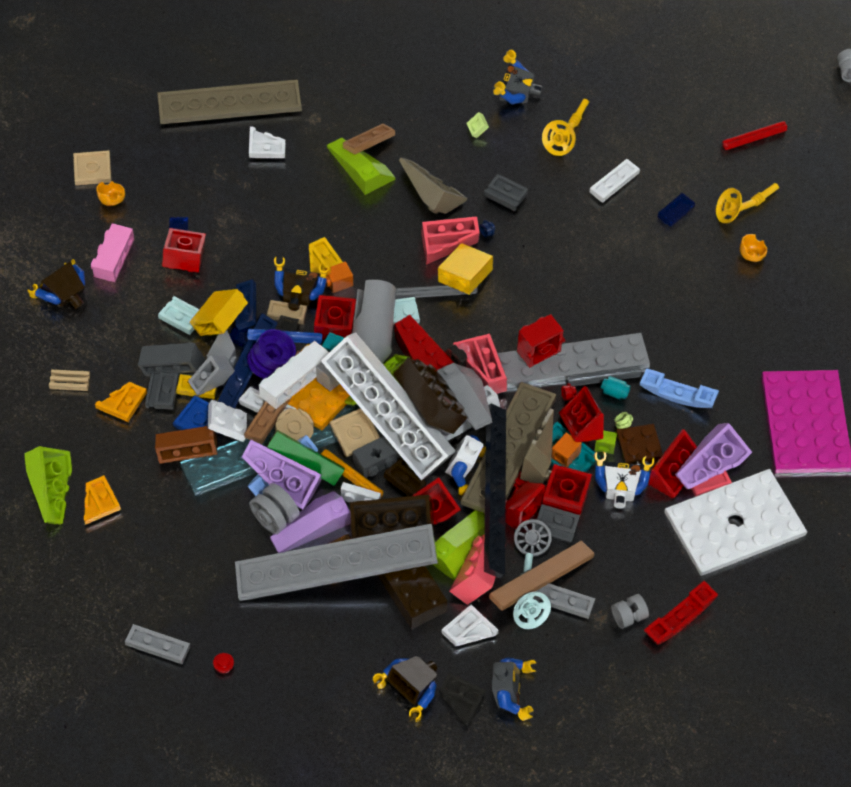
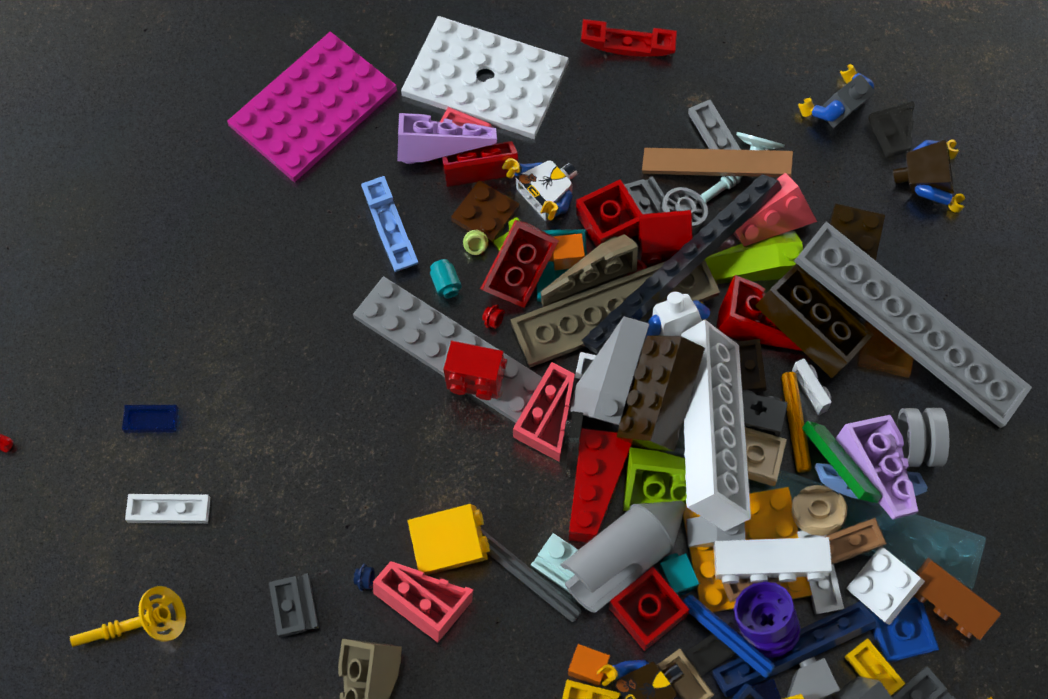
camera: 130 degrees left, 10 degrees up
light grey slope [188,355,235,395] -> none
lavender wedge [270,491,351,553] -> none
white wing [442,605,499,646] -> none
dark grey axle [567,366,642,386] -> none
light grey wheel [611,594,649,629] -> none
yellow dish [716,183,779,224] -> none
light orange hair [739,234,768,262] -> none

